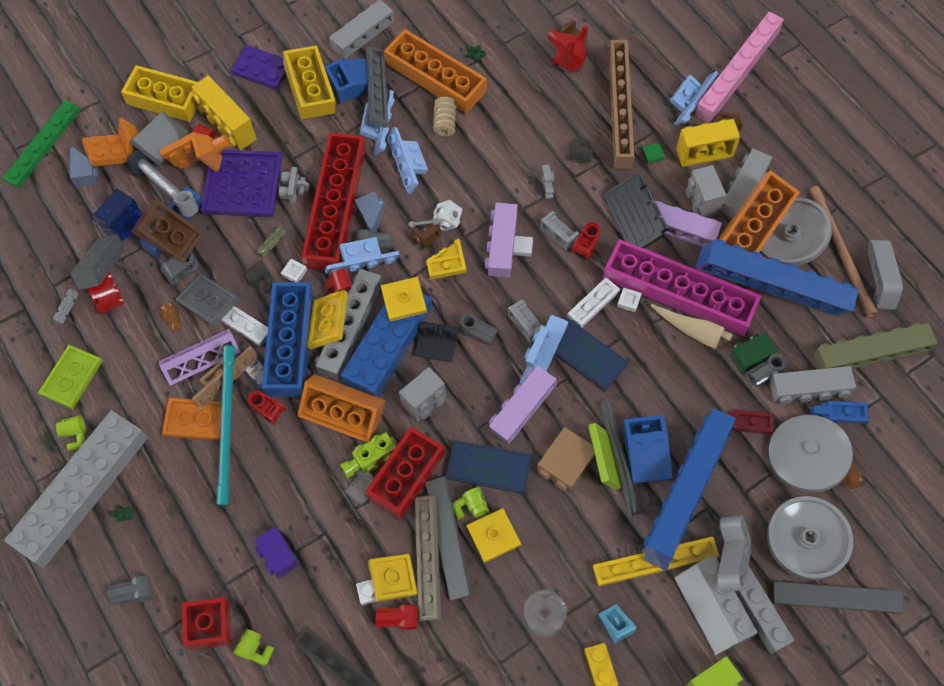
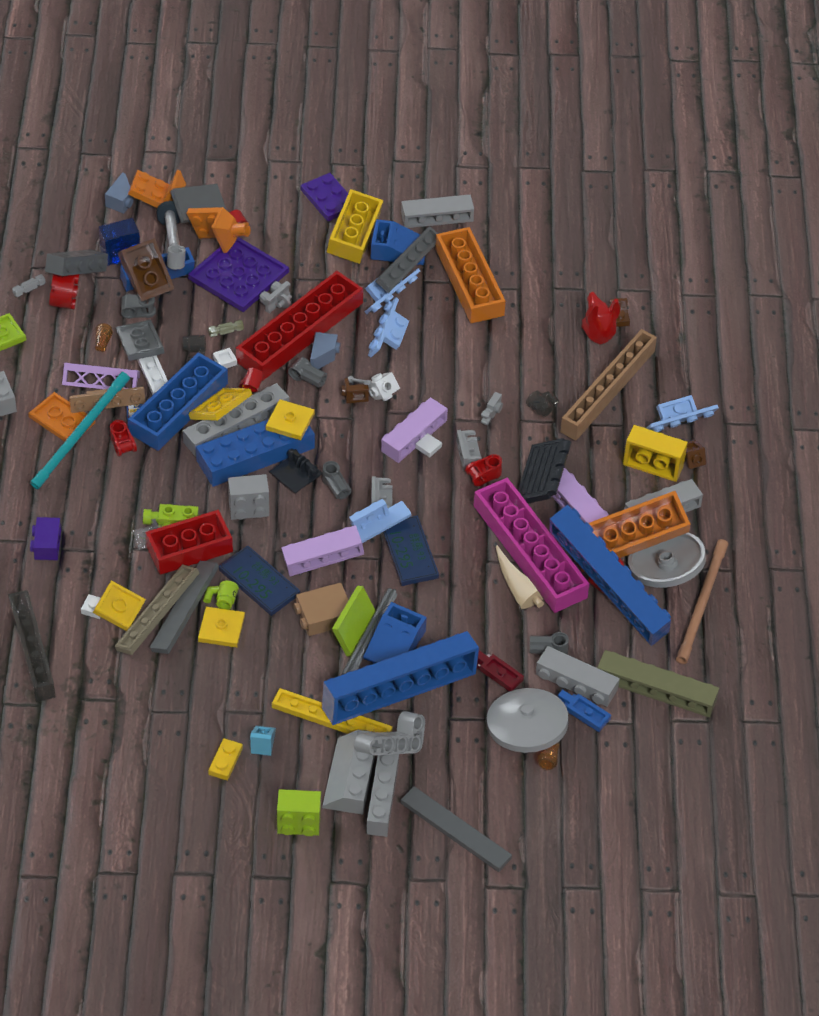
camera: 30 degrees right, 15 degrees down
green plate [2,100,81,189] -> none
yellow brick [121,65,198,122] -> none
yellow brick [191,75,257,150] -> none
orange slope [298,374,385,443] -> none
light blue bracket [325,237,400,274] -> none
red piece [376,605,418,630] -> none
yellow wing [426,239,467,280] -> none
tan piece [433,97,456,137] -> none
dark green plant [466,45,487,62] -> none
clear brick [523,590,567,638] -> none
white plate [567,278,620,327] -> none
white plate [617,288,642,312] -> none
green tile [641,142,665,164] -> none
light grey brick [686,165,726,218] -> none
bright pink brick [695,12,784,124] -> none
dark green brick [729,332,778,375] -> none
light grey dish [767,496,853,580] -> none
light grey beam [867,240,903,310] -> none

